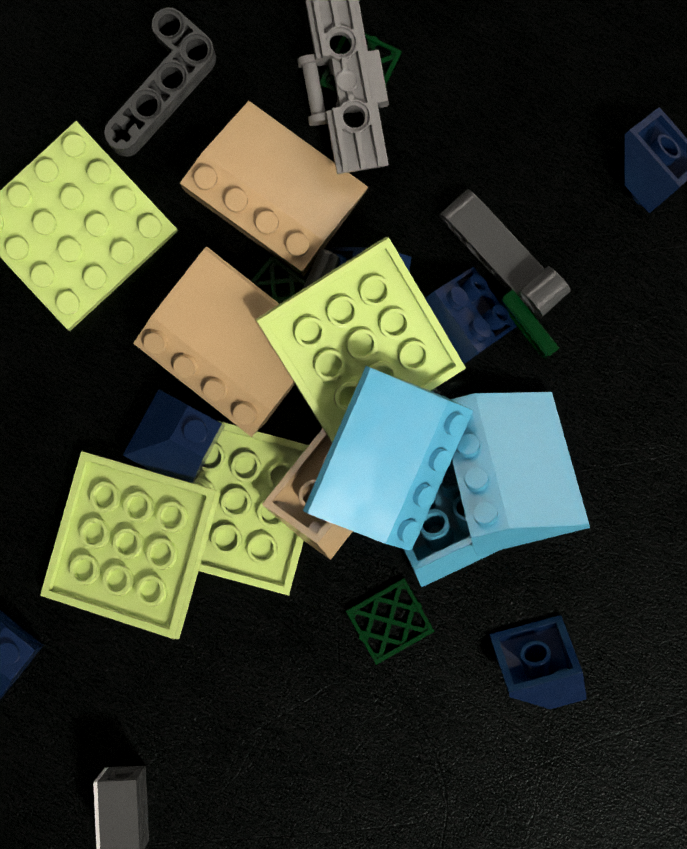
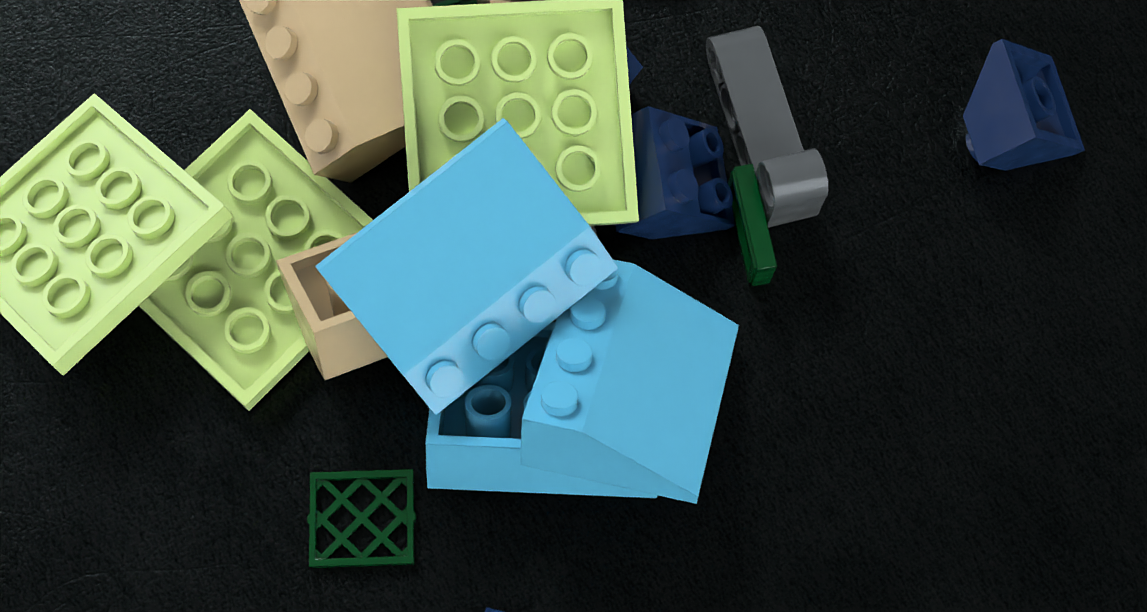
camera: 25 degrees right, 15 degrees down
dark blue slope [123,389,225,483] -> none

